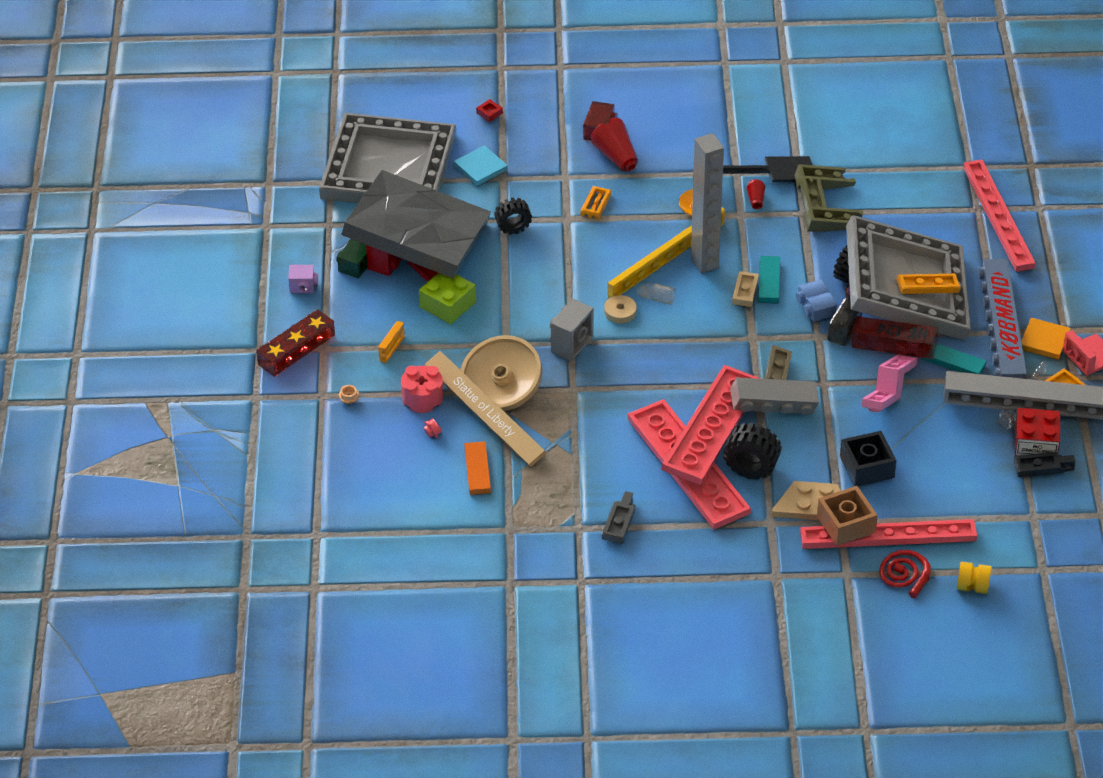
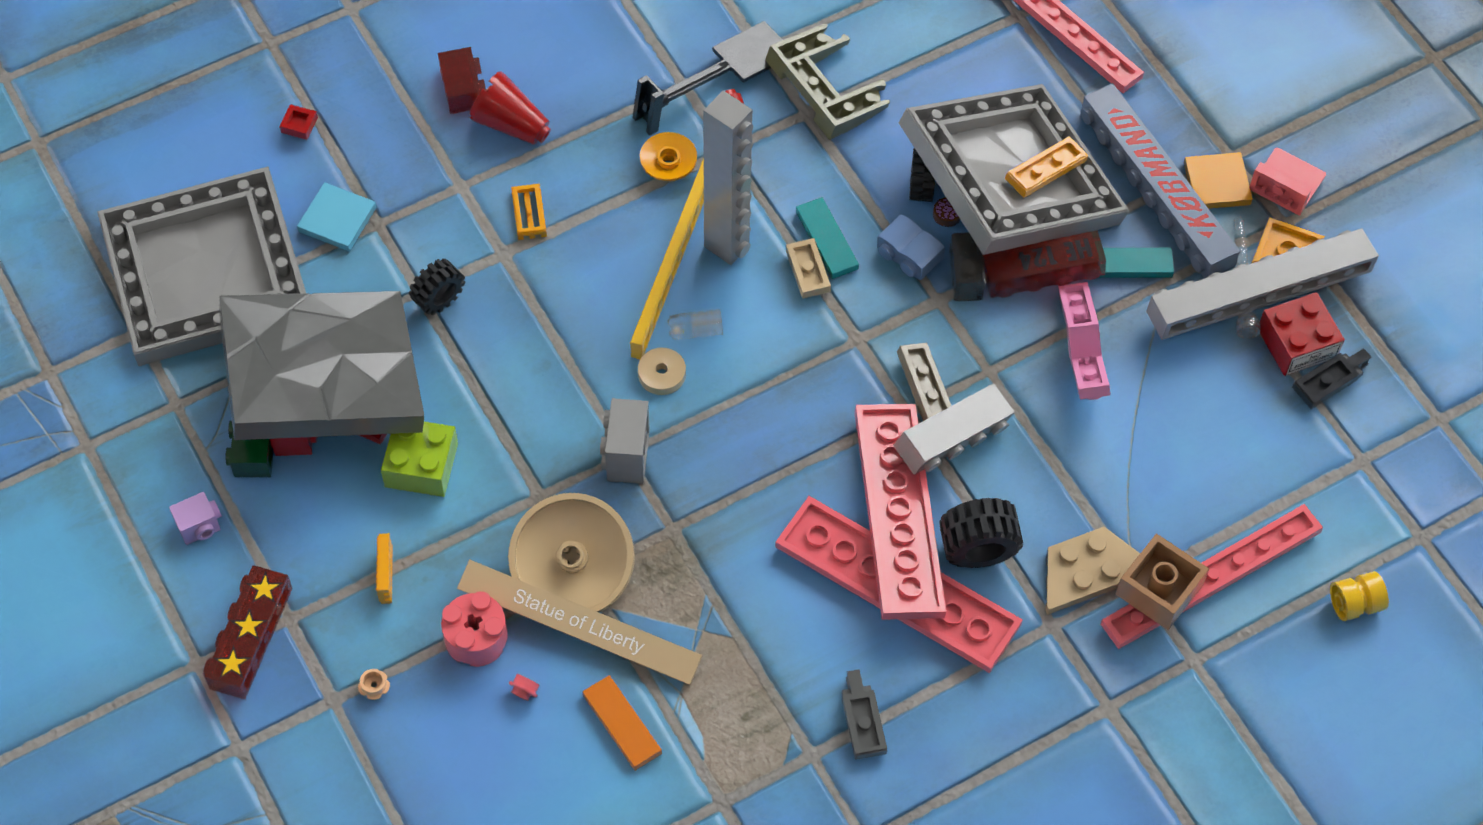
camera: 30 degrees left, 15 degrees up
black brick [840,431,897,486] -> none
red piece [879,550,931,598] -> none

